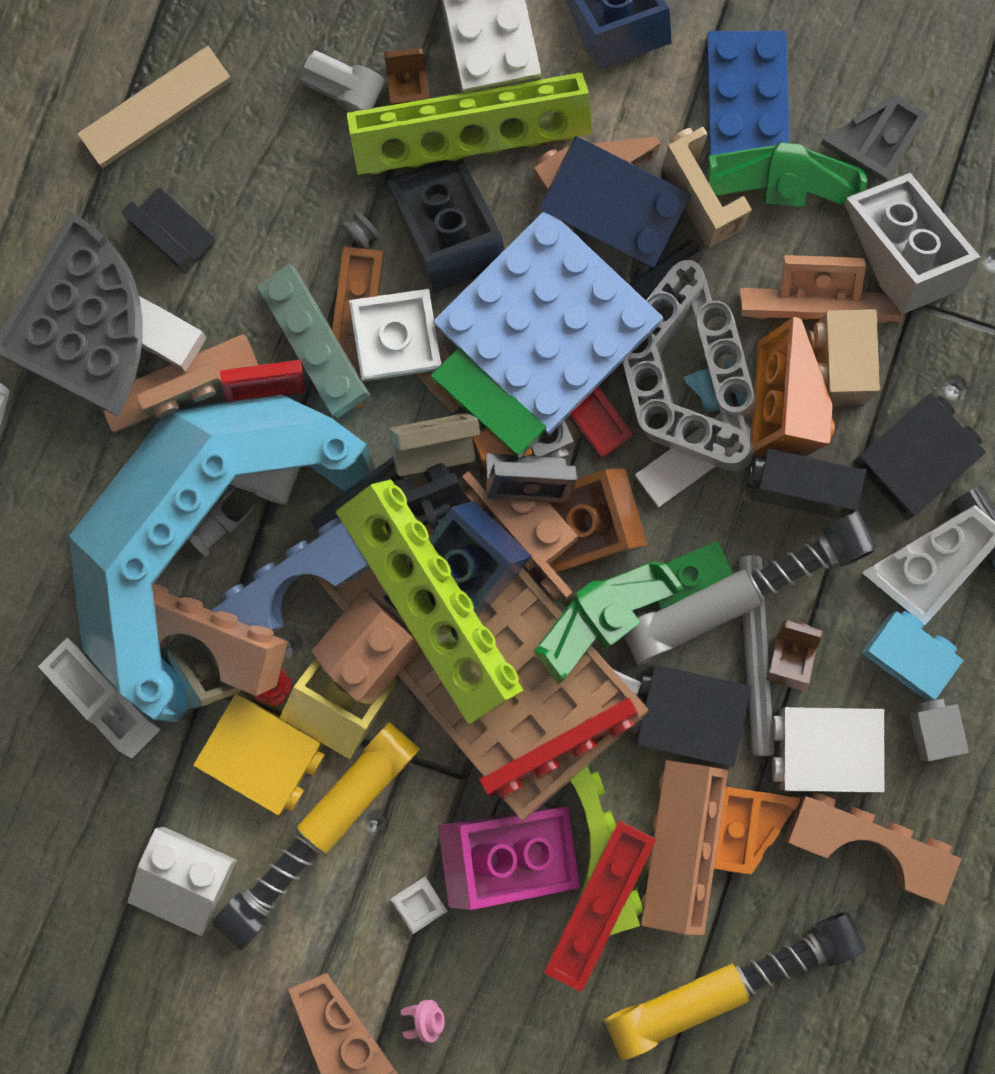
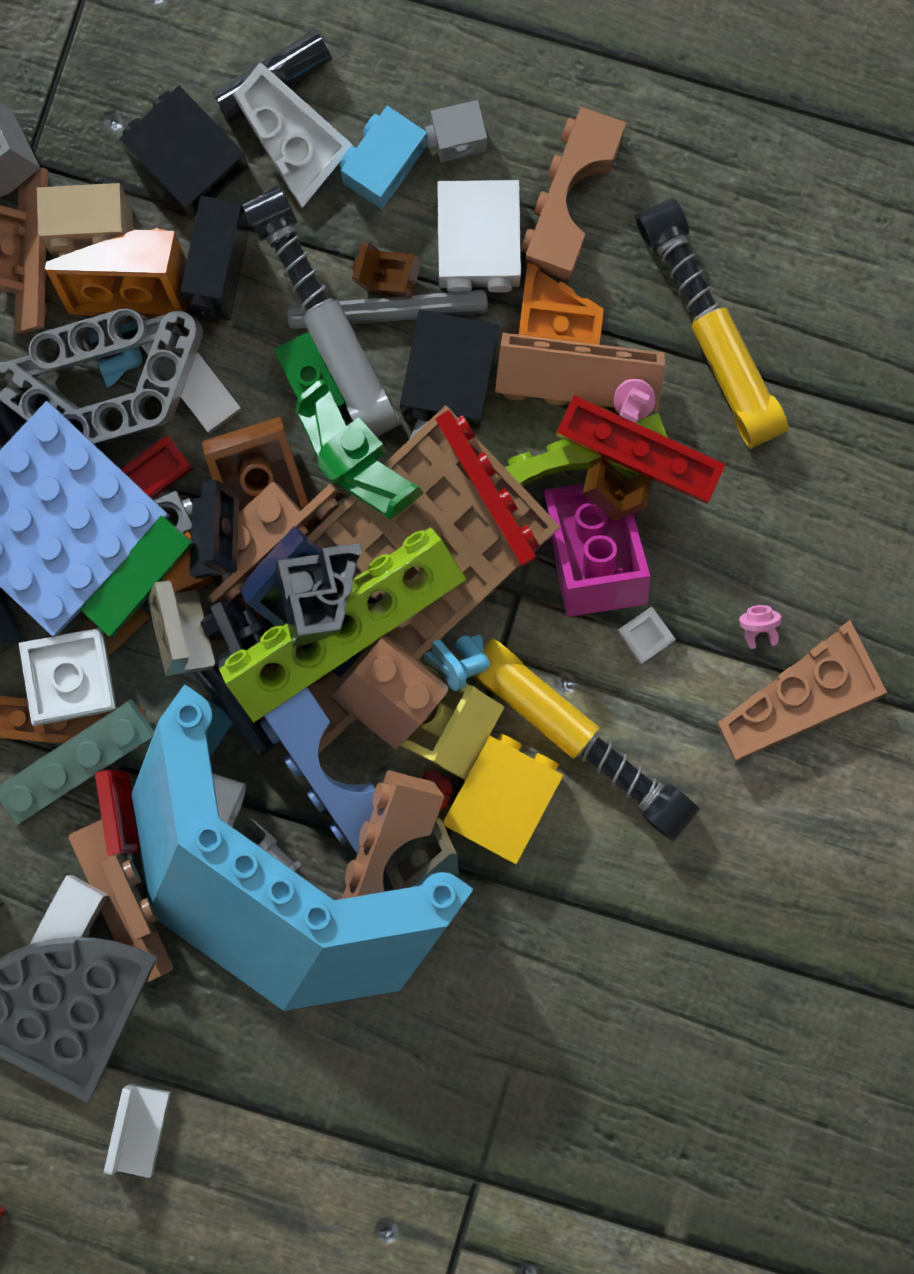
camera: 90 degrees left, 0 degrees up
white slope [38,638,161,758] -> none
white slope [127,827,237,936] -> none
none -> black slope [275,543,362,647]
none -> medium azure piece [424,634,490,691]
none -> reddish brown bracket [583,456,652,521]
none -> bright pink plate [614,379,655,423]

